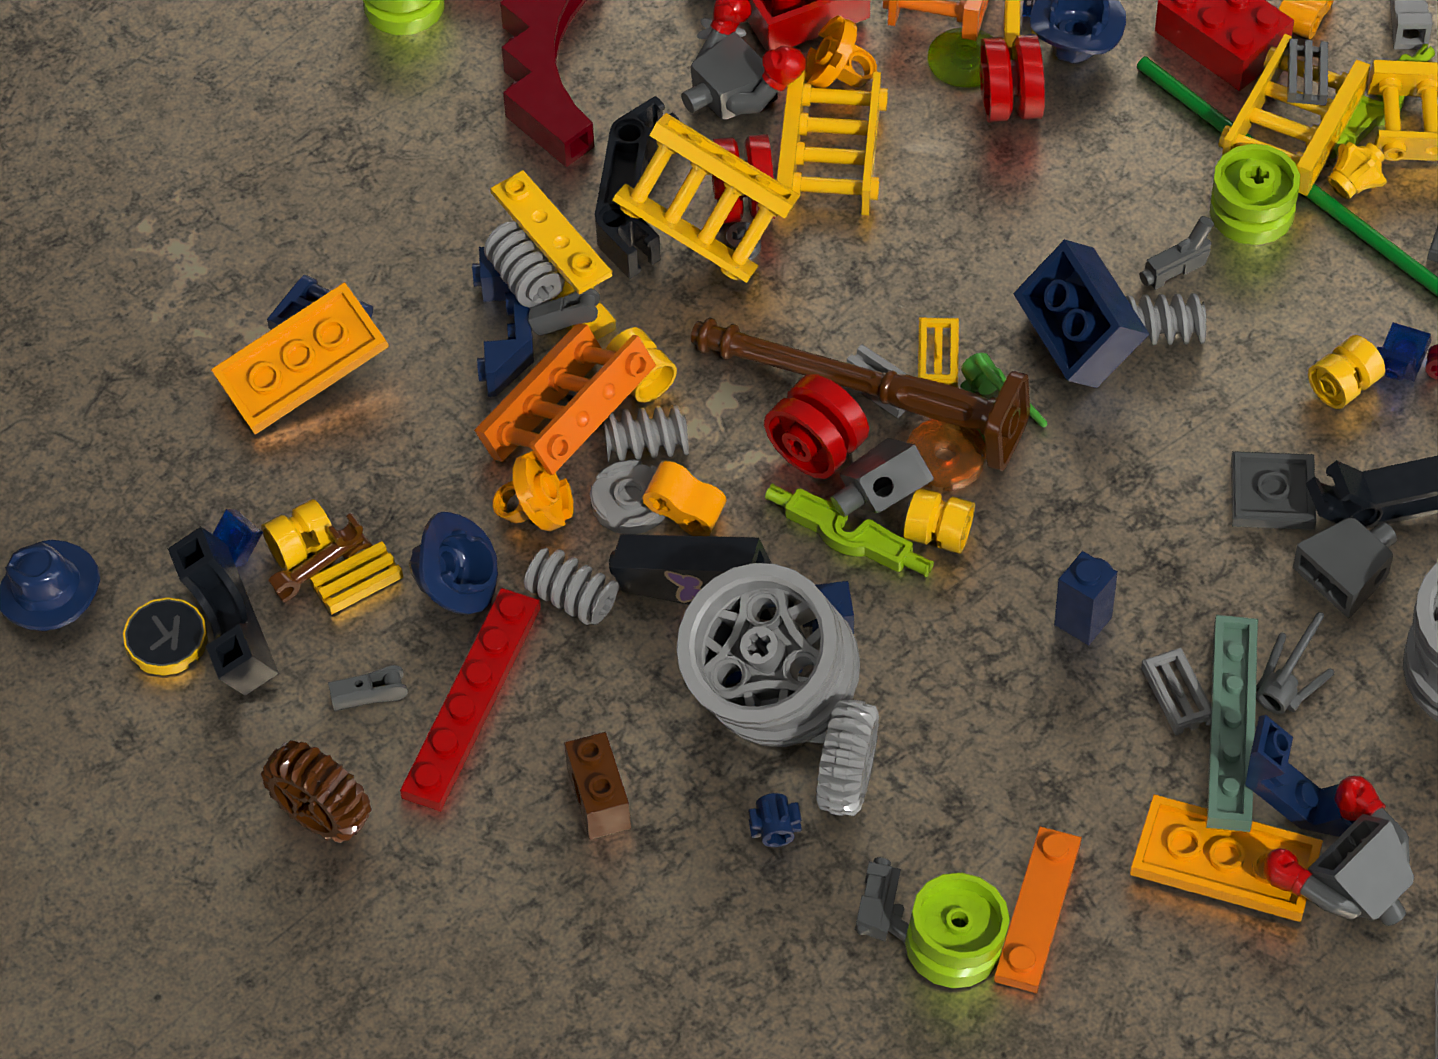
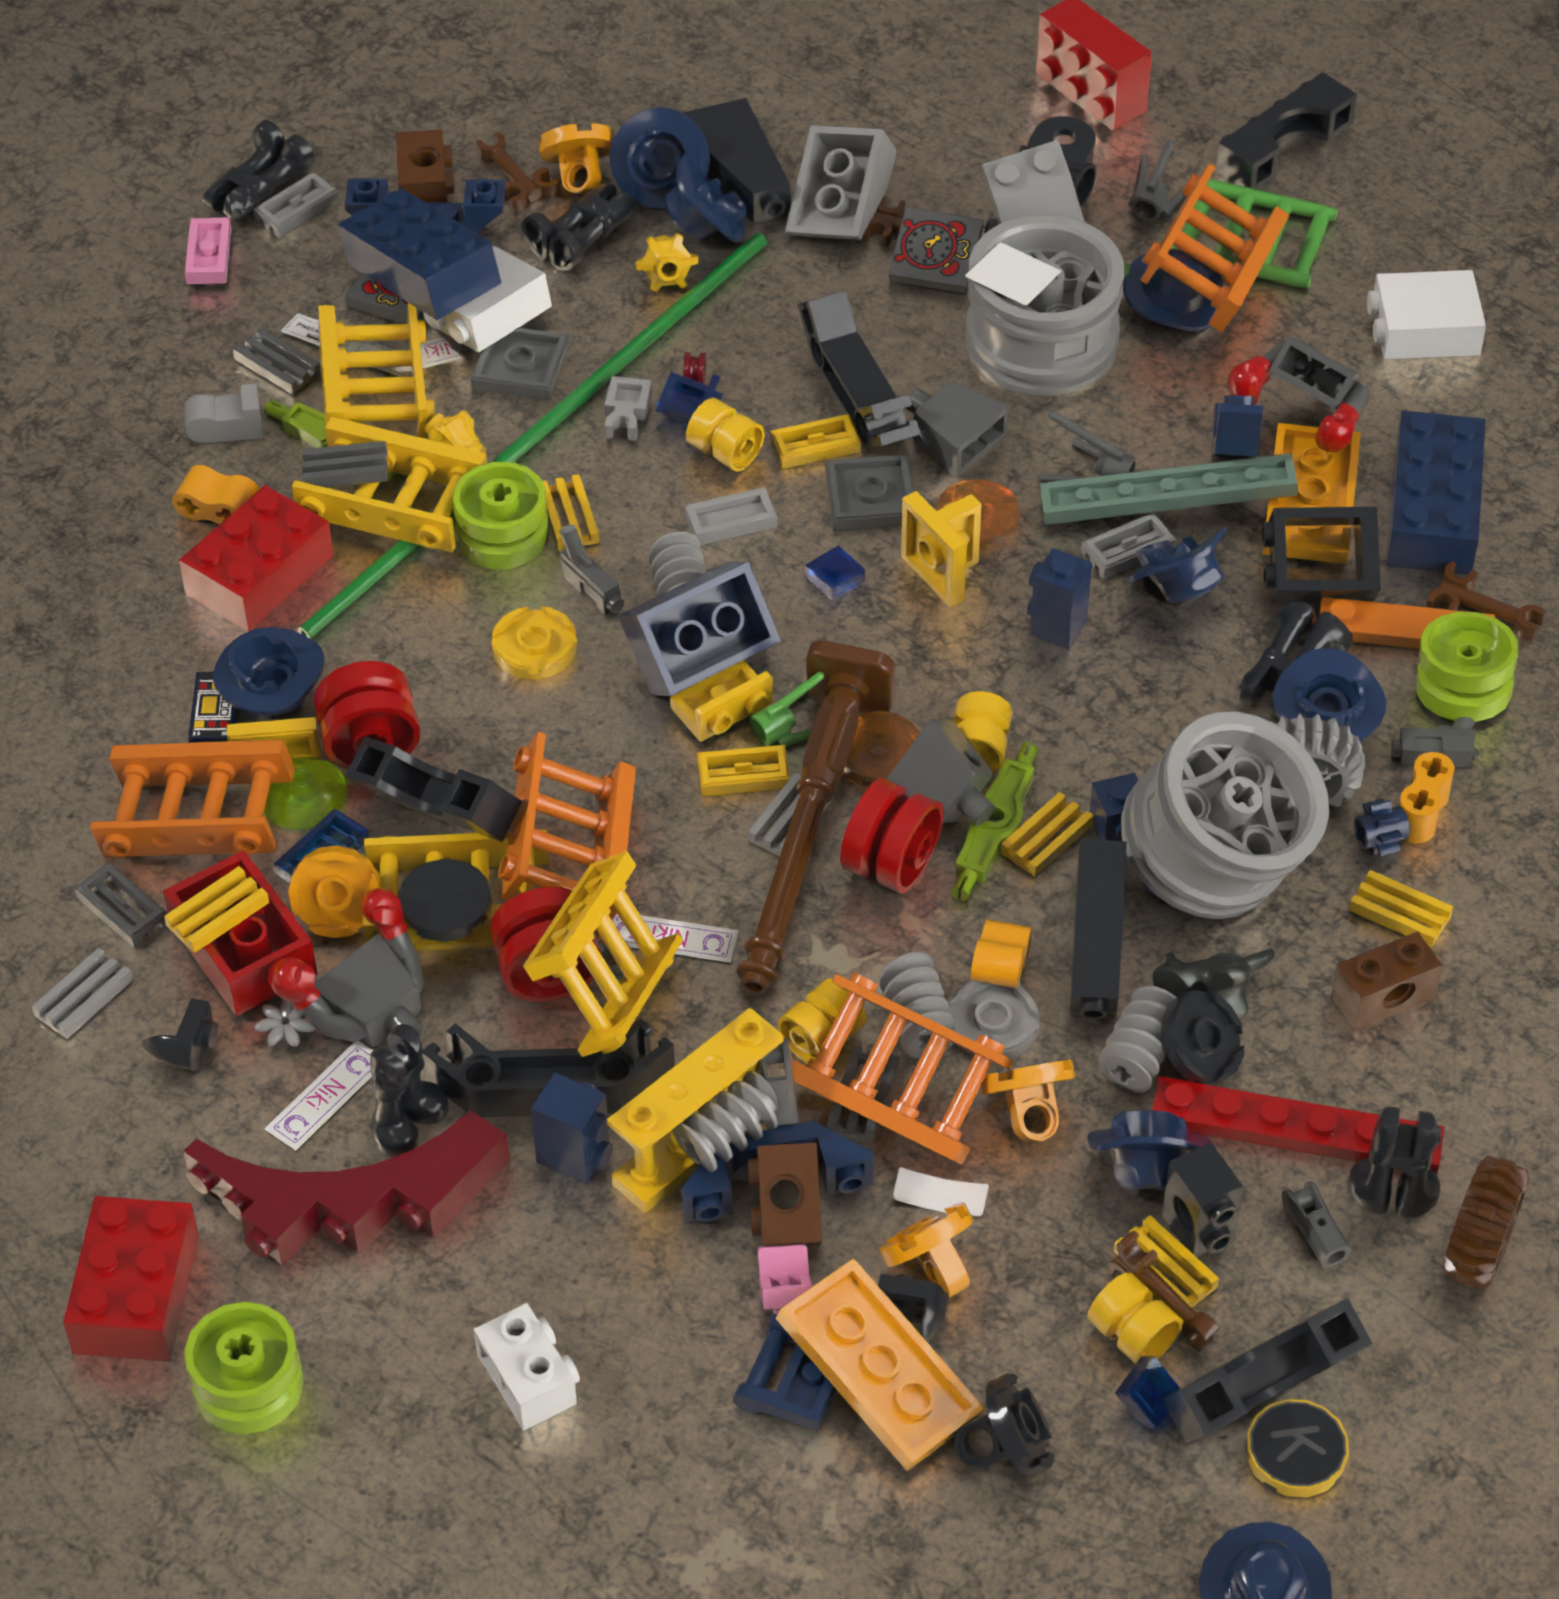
camera: 100 degrees left, 5 degrees down
none -> white sticker [264,1040,373,1151]
none -> clear blue tile [273,808,369,883]
none -> black arch [345,736,522,842]
none -> black piece [370,1024,449,1157]
none -> black tile [398,859,492,942]
none -> white brick [474,1303,580,1431]
none -> yellow tile [491,606,578,680]
none -> orange fence [498,731,636,931]
none -> dark blue brick [531,1073,613,1184]
none -> yellow tile [542,474,599,551]
none -> white sticker [601,914,739,963]
none -> light grey plate [604,376,652,440]
none -> yellow bracket [670,660,773,742]
none -> light grey tile [685,487,777,546]
none -> reddish brown brick [748,1143,822,1246]
none -> bright pink bracket [757,1243,813,1314]
none -> yellow tile [770,414,861,469]
none -> clear blue plate [805,545,865,601]
none -> light orange tile [877,1202,974,1298]
none -> black plate [878,1274,949,1343]
none -> white sticker [892,1167,989,1216]
none -> yellow bracket [901,491,981,608]
none -> clear orange tile [936,479,1020,550]
none -> black tile [955,1373,1055,1476]
none -> yellow tile [1001,792,1094,877]
none -> dark blue hat [1127,525,1228,604]
none -> pearl dark grey animal [1152,949,1275,1019]
none -> black tile [1161,990,1245,1084]
none -> black brick [1162,1142,1243,1257]
none -> black piece [1238,601,1353,718]
none -> black window [1262,507,1381,602]
none -> dark blue hat [1273,648,1386,743]
none -> black piece [1347,1107,1442,1218]
none -> yellow tile [1349,870,1454,947]
none -> dark blue brick [1386,410,1486,575]
none -> light orange axle [1399,752,1455,844]
none -> reddish brown bar [1426,562,1546,640]

